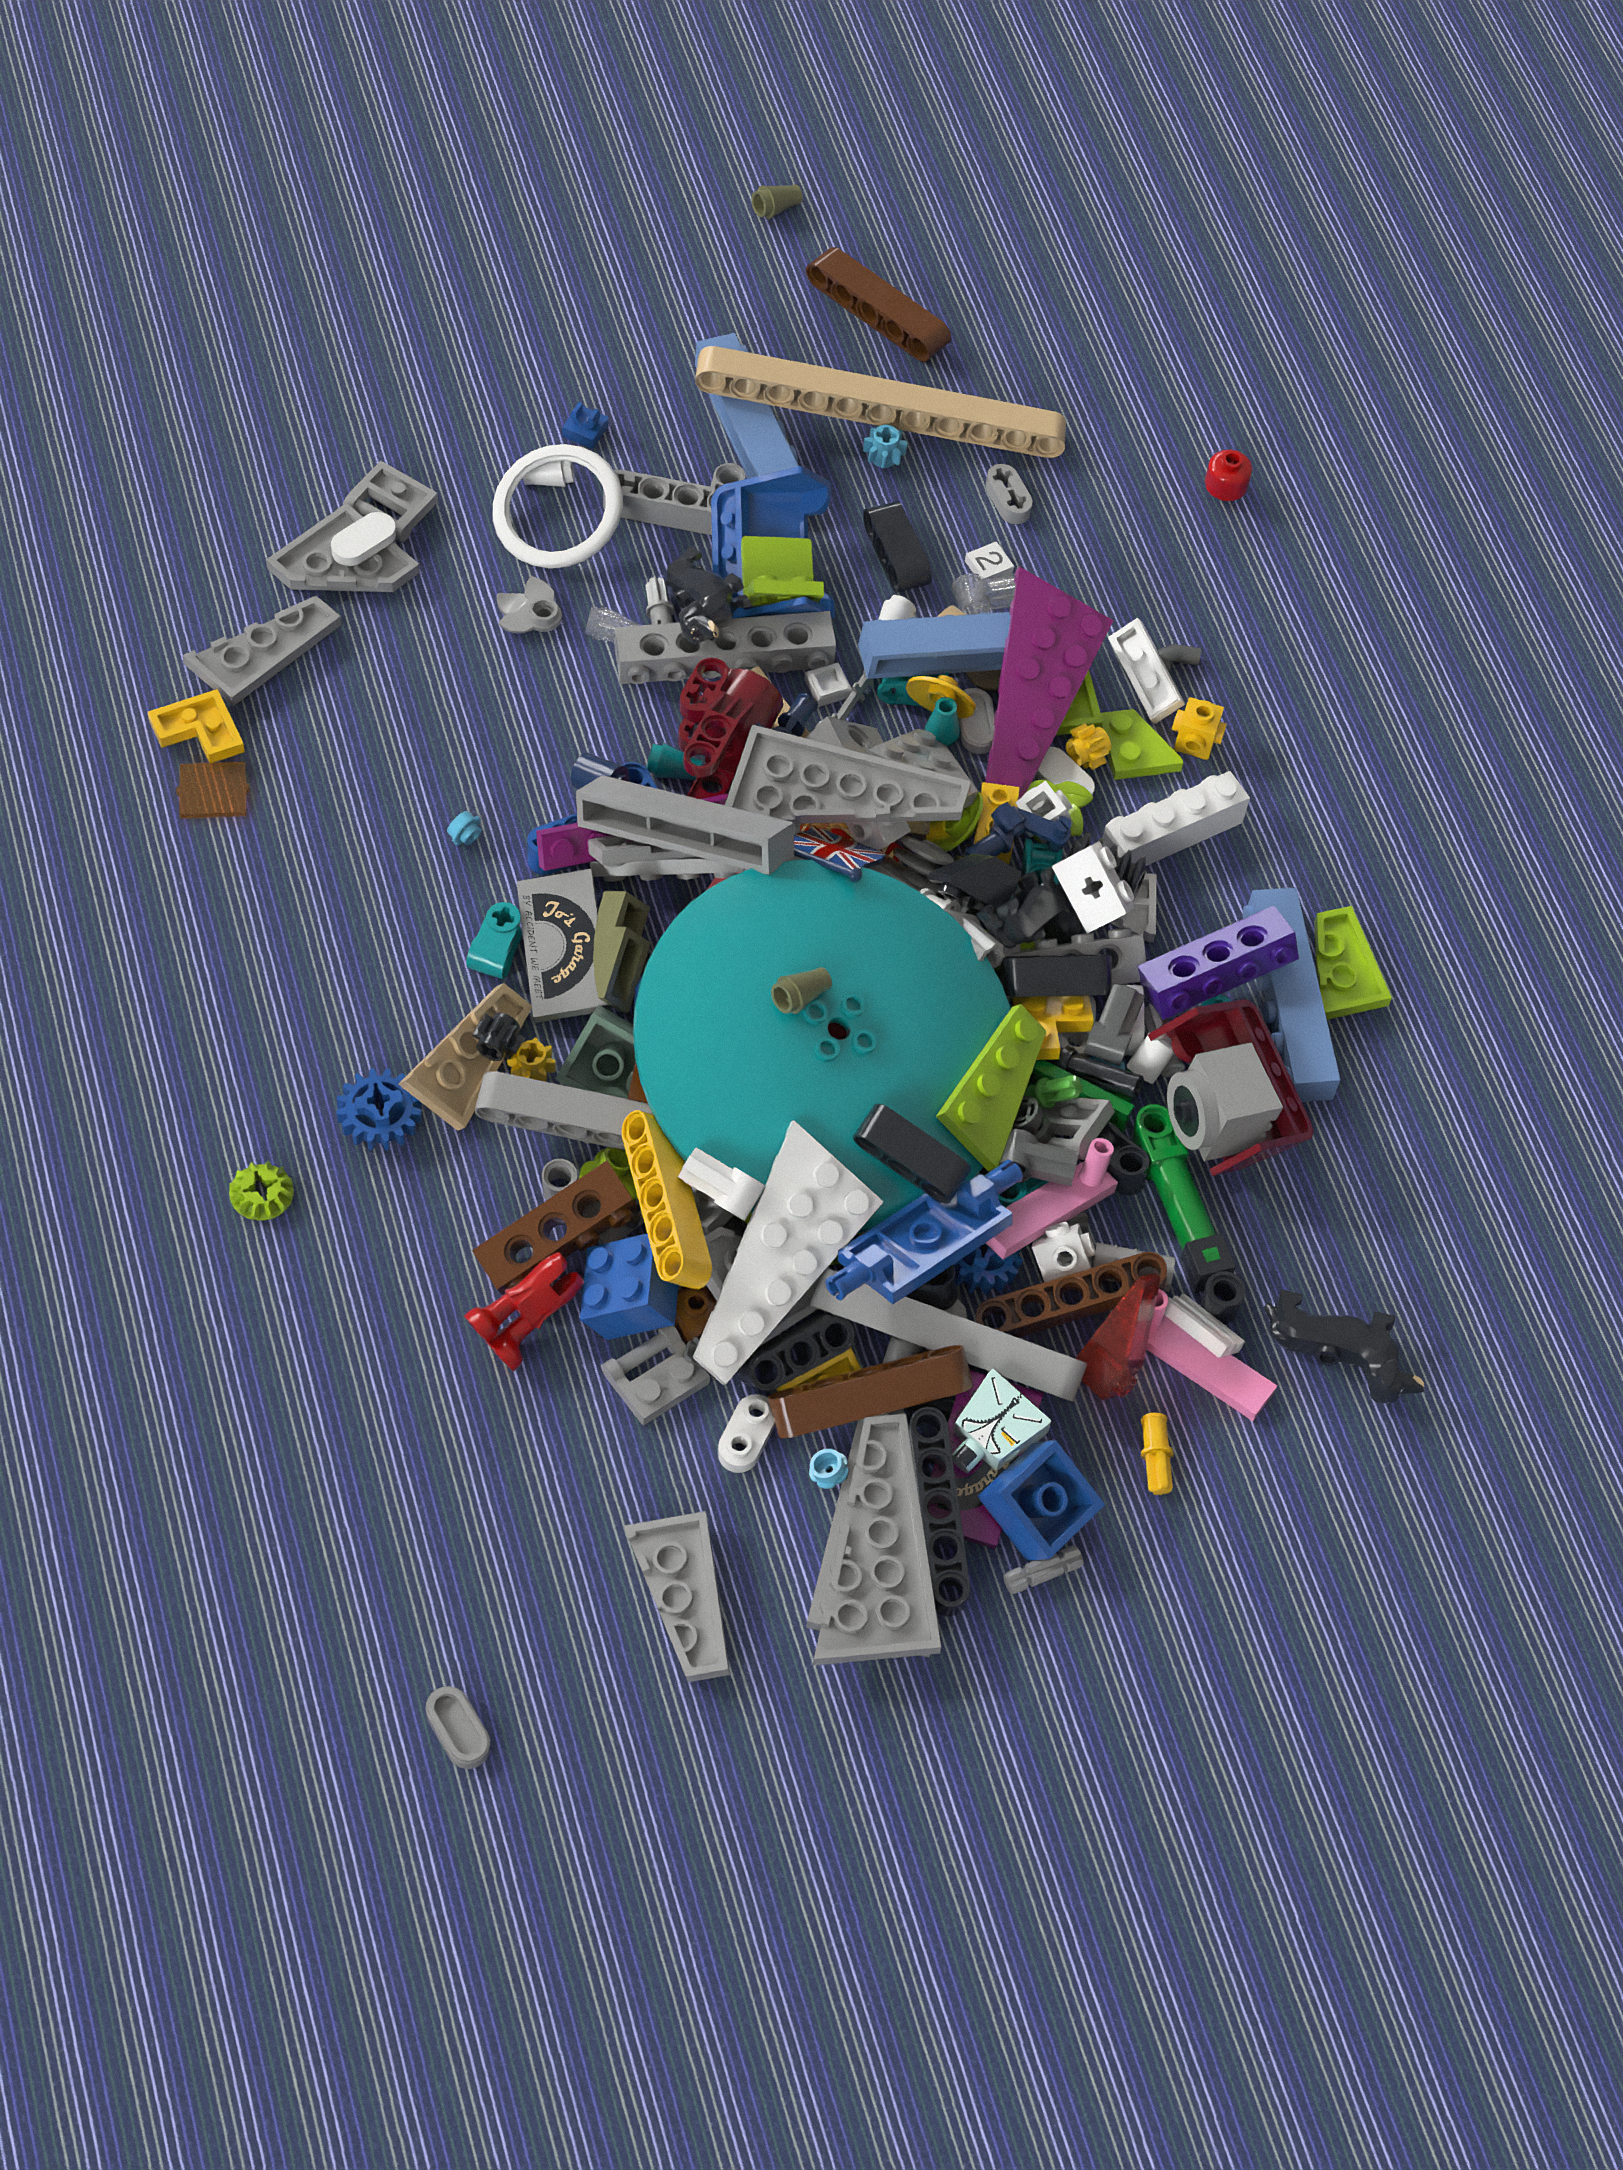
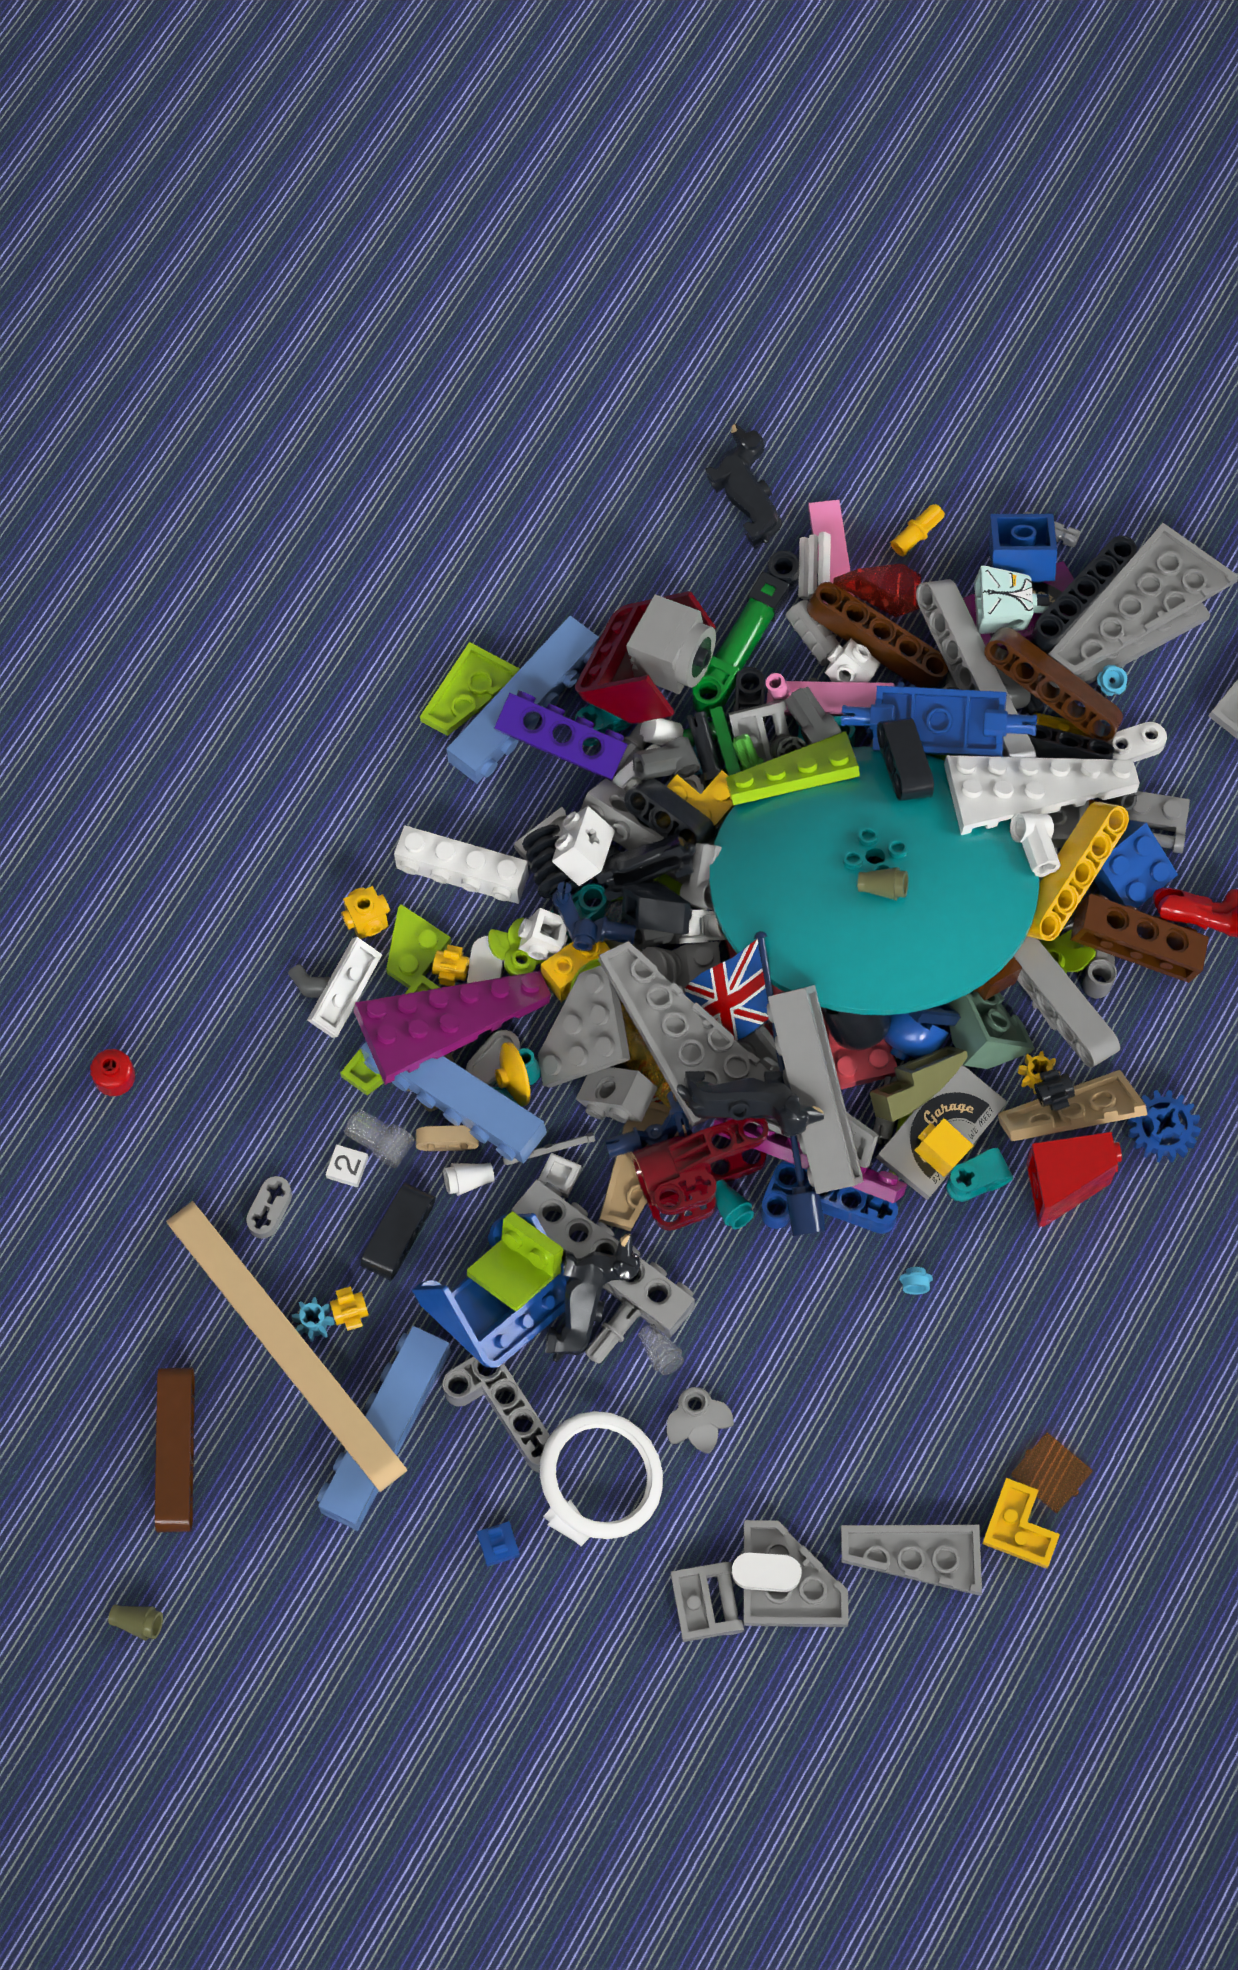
camera: 125 degrees left, 10 degrees up
none -> yellow gear [329,1286,369,1331]
none -> black animal [676,1071,824,1136]
none -> yellow brick [914,1118,974,1177]
none -> red slope [1026,1132,1122,1227]

